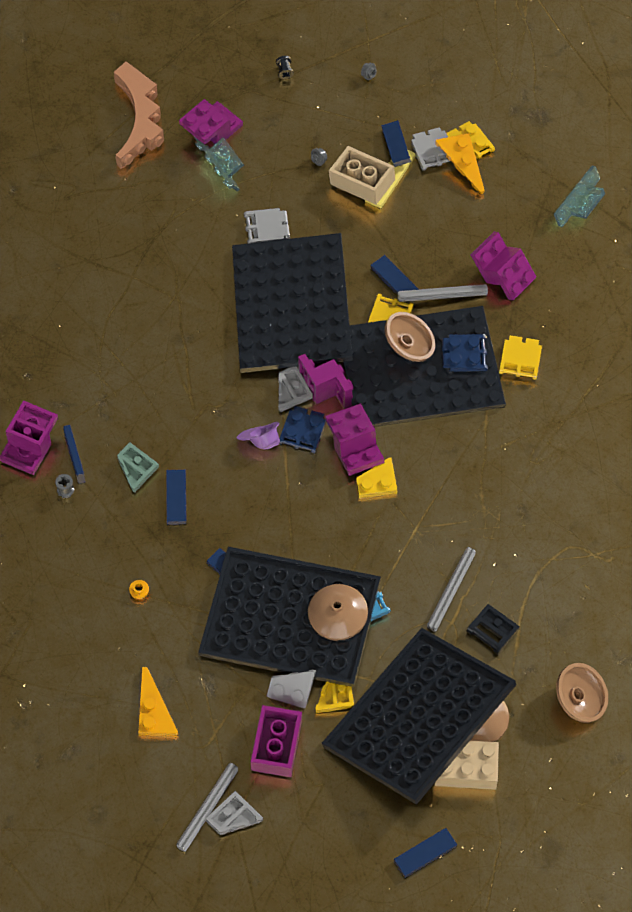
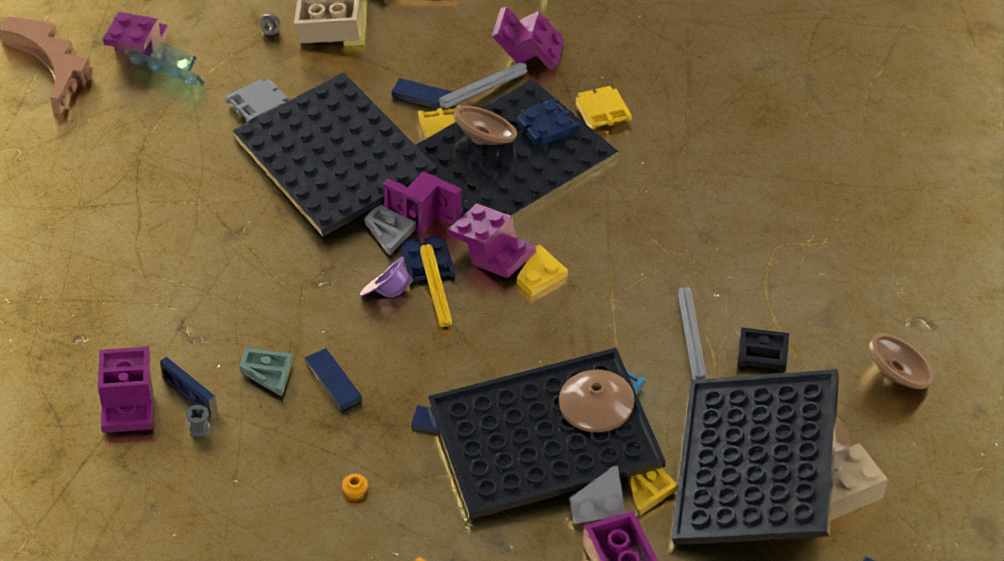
camera: 30 degrees left, 15 degrees down
none -> yellow axle [420,244,452,328]

